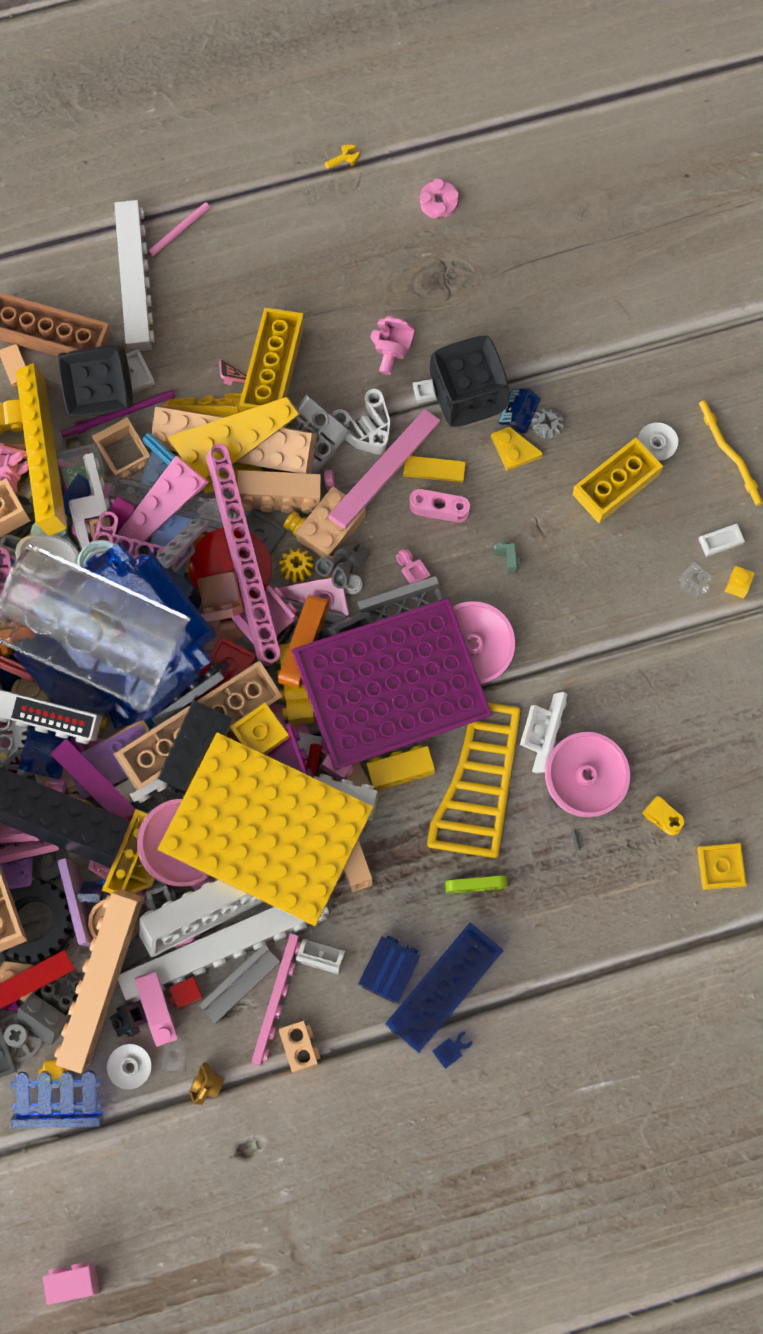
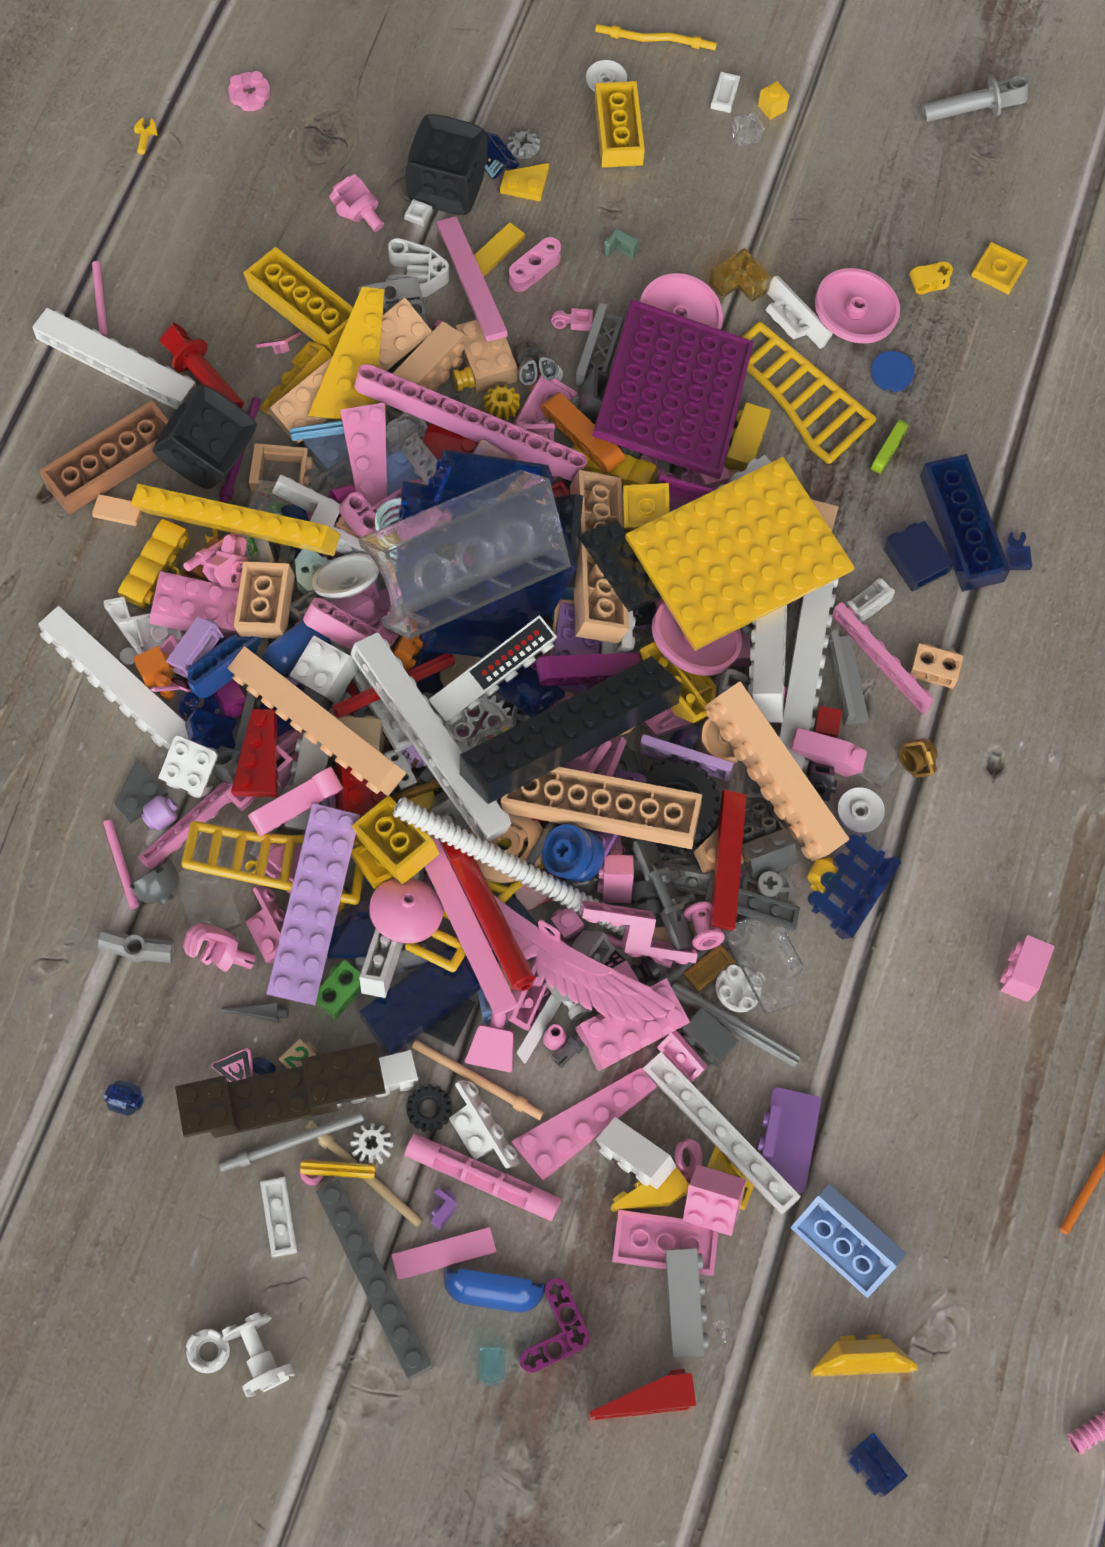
camera: 60 degrees left, 5 degrees down
none -> red piece [159,322,244,409]
none -> clear yellow brick [709,248,771,302]
none -> blue tile [871,351,915,392]

